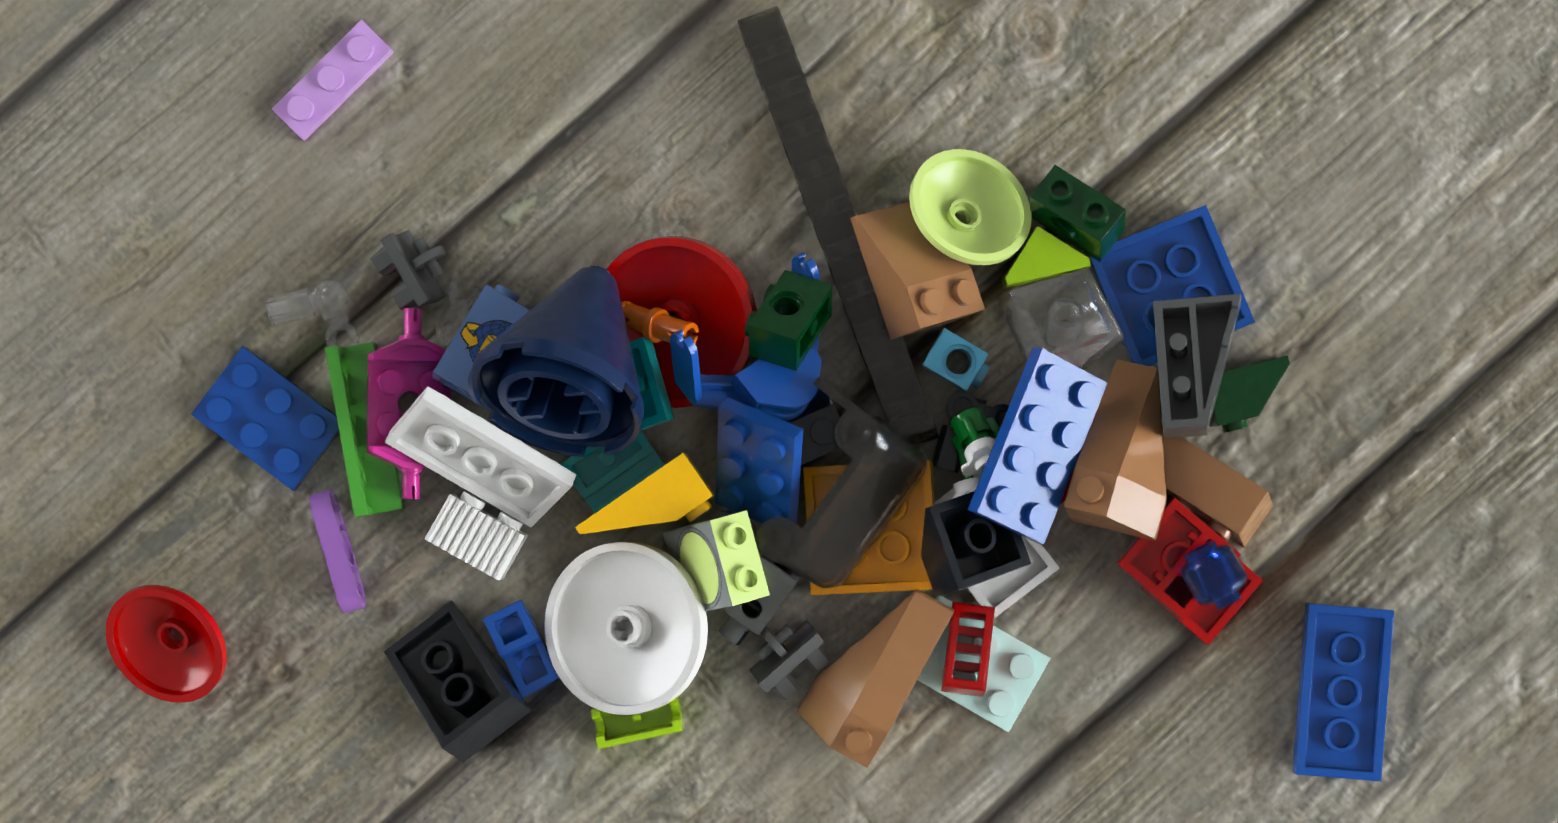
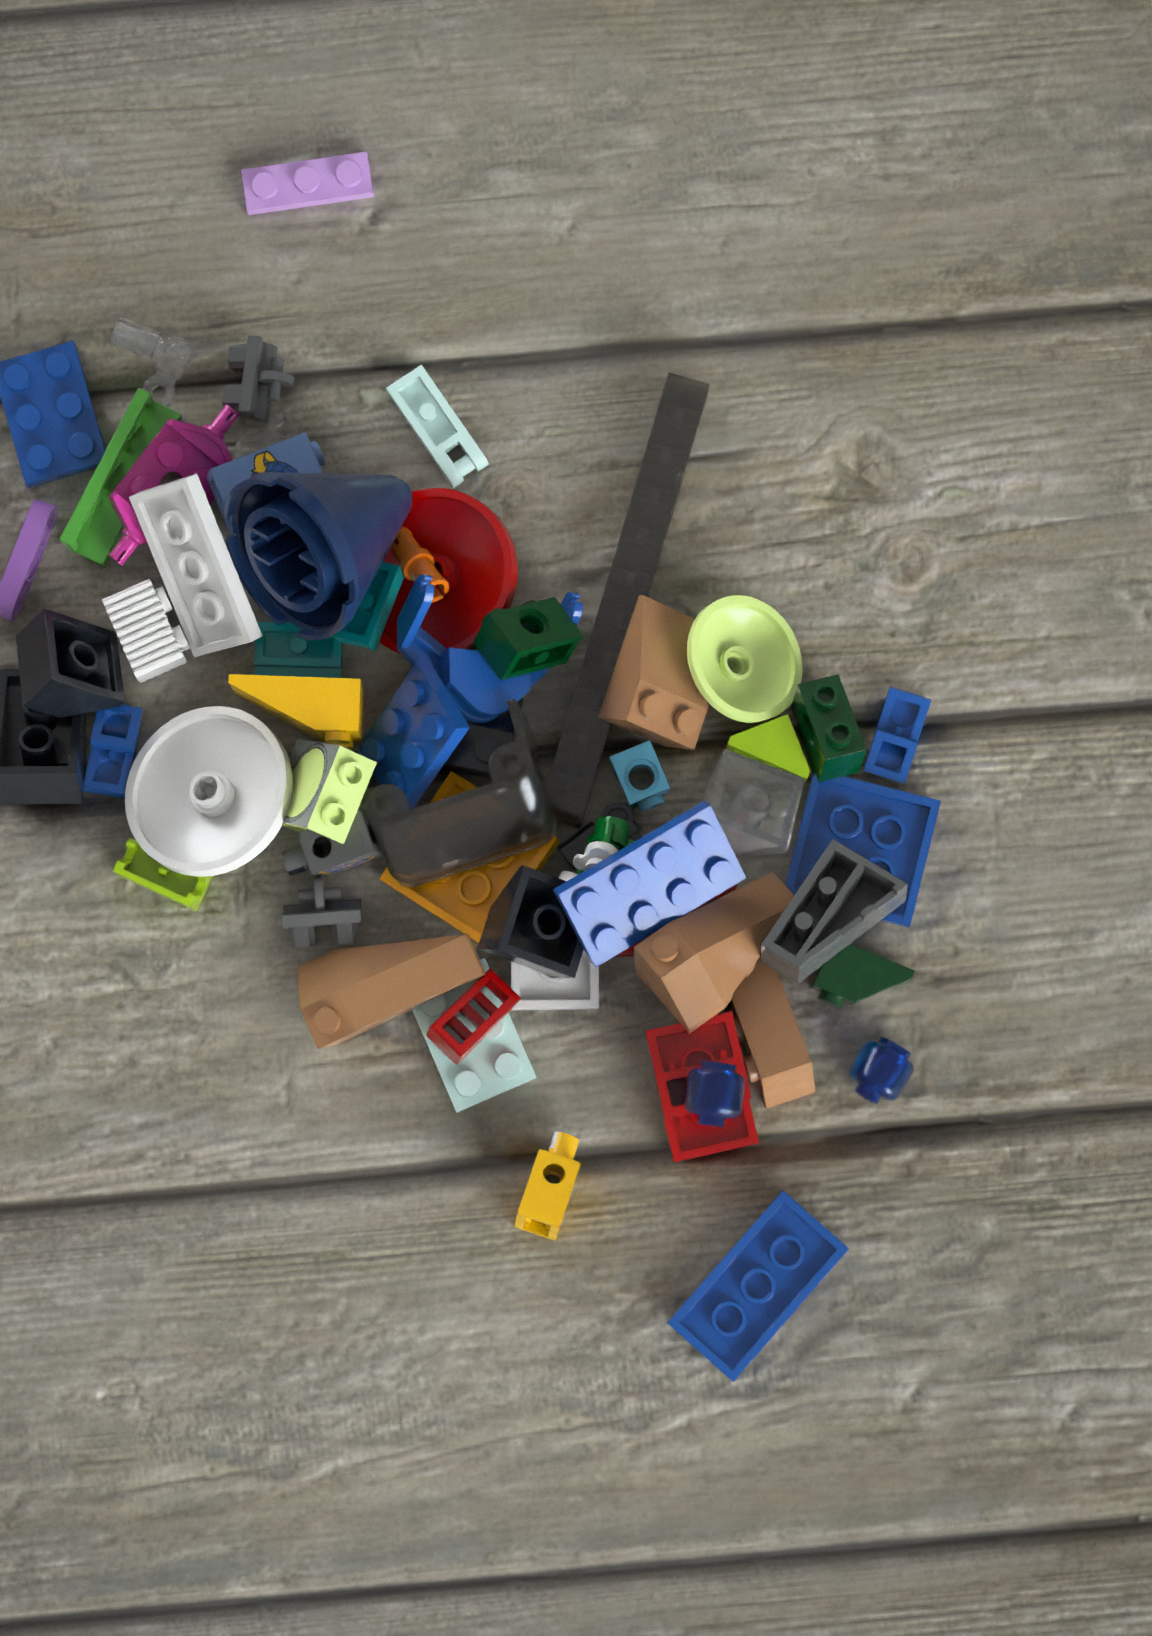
camera: 40 degrees right, 5 degrees down
none -> black slope [16,609,125,718]
none -> light aqua plate [386,365,489,488]
none -> yellow torso [514,1132,581,1241]
none -> clear blue head [849,1036,914,1105]
none -> blue slope [863,686,931,784]

